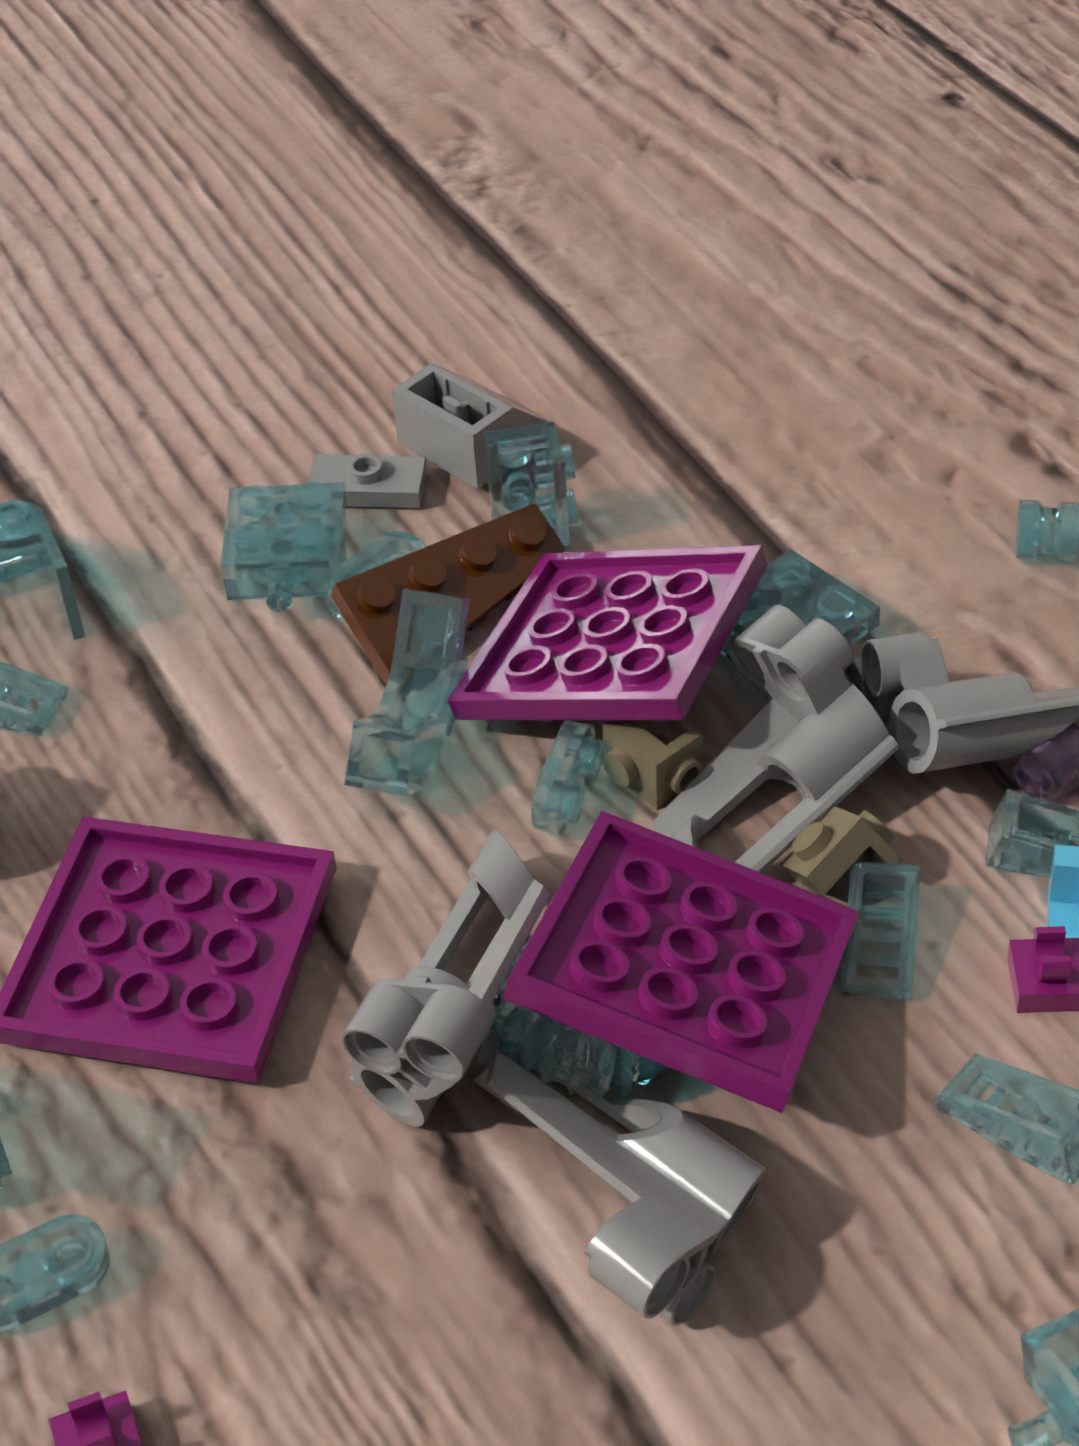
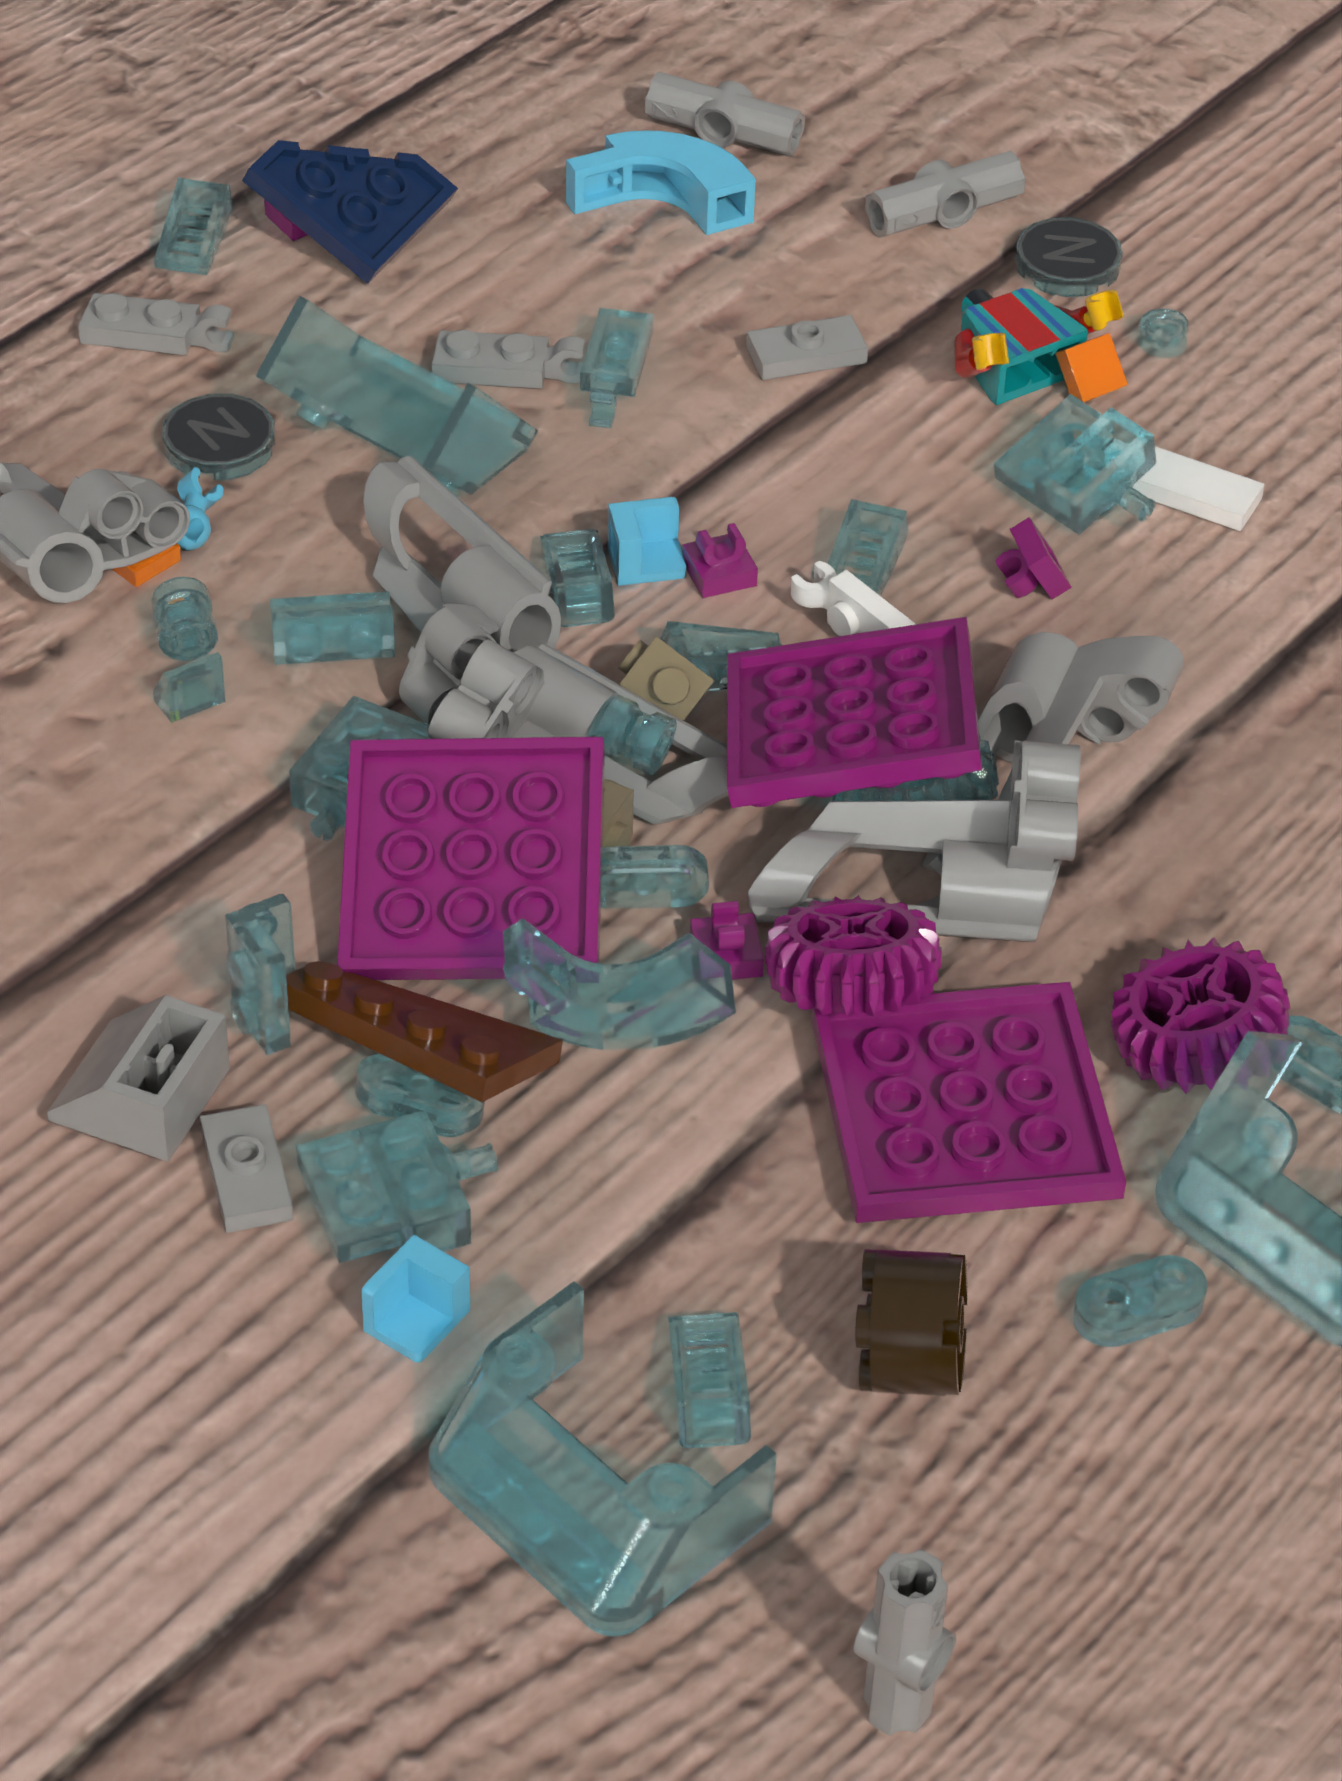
camera: 115 degrees left, 0 degrees up
none -> clear light blue slope [153,652,226,723]
none -> clear light blue bracket [270,591,395,665]
none -> medium azure panel [362,1234,470,1362]
none -> clear light blue wheel [595,695,677,775]
none -> magenta tile [690,901,764,983]
none -> magenta gear [765,895,942,1018]
none -> white plate [791,561,915,636]
none -> magenta tile [995,517,1072,599]
none -> magenta gear [1111,937,1291,1094]

